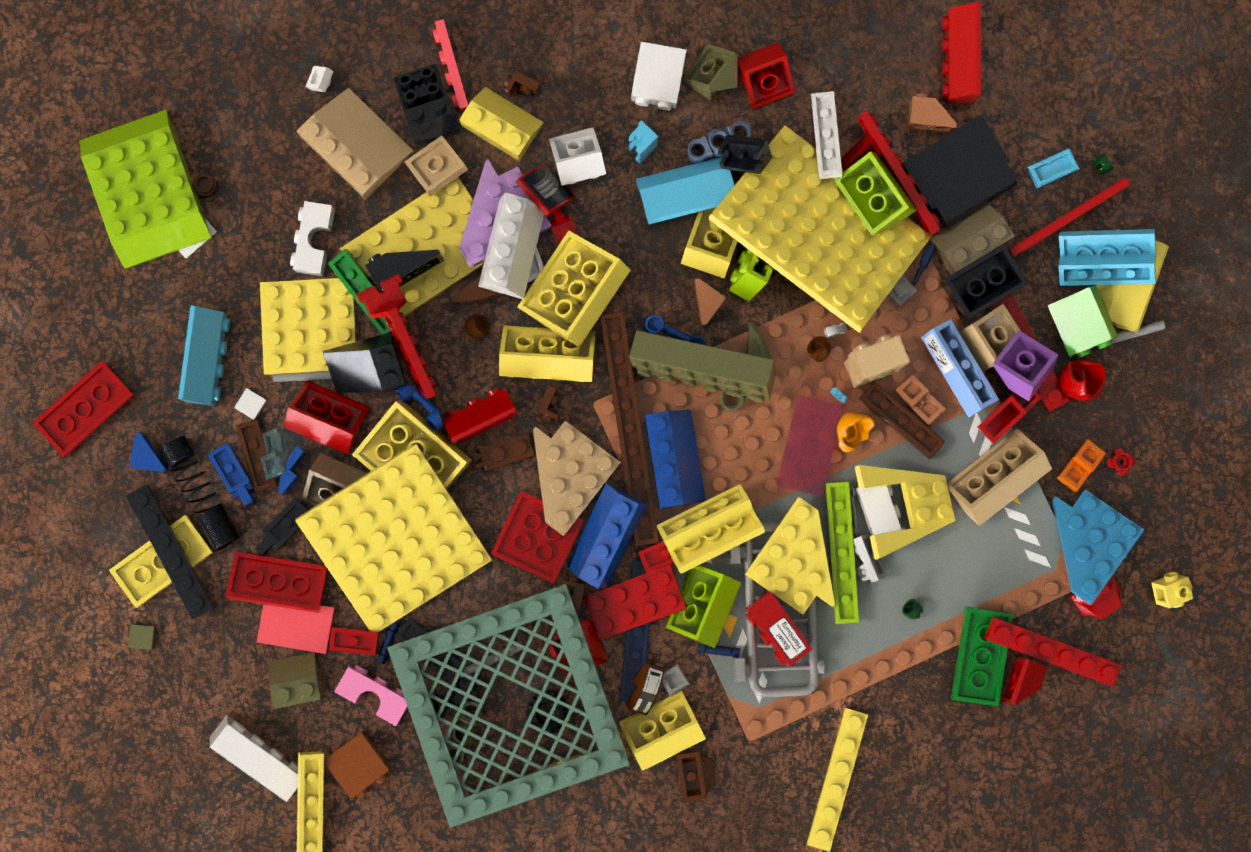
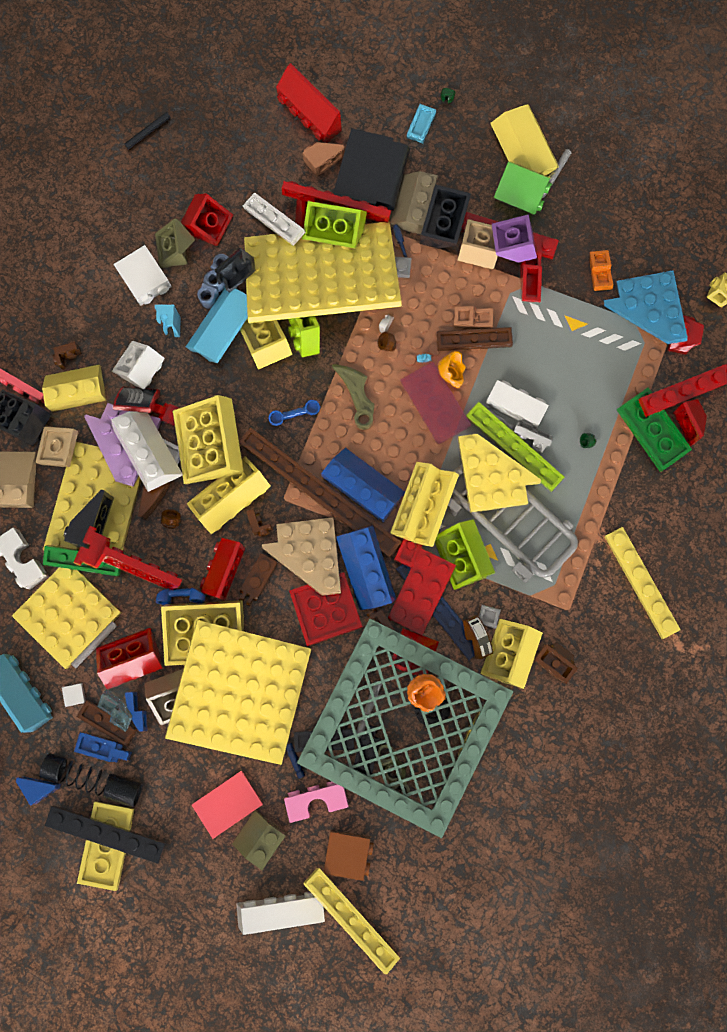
camera: 35 degrees left, 5 degrees down
olive tile [128,624,156,650] -> none
red plate [225,551,328,613] -> none
black hinge [255,498,309,556] -> none
black slope [323,332,405,393] -> none
red plate [329,627,379,656] -> none
olive brick [629,330,776,402] -> none
nougat slope [694,279,726,328] -> none
dark blue wheel [697,643,740,658] -> none
red brick [745,591,813,666] -> none
tan brick [844,334,910,388] -> none
light yellow wing [855,465,955,560] -> none
light blue brick [921,319,999,417] -> none
tan slope [947,428,1052,526] -> none
red tile [1008,178,1131,258] -> none
medium azure slope [1058,229,1156,286] -> none
red piece [1060,360,1106,401] -> none
red plate [1107,448,1135,476] -> none
none -> orange hair [407,674,446,712]

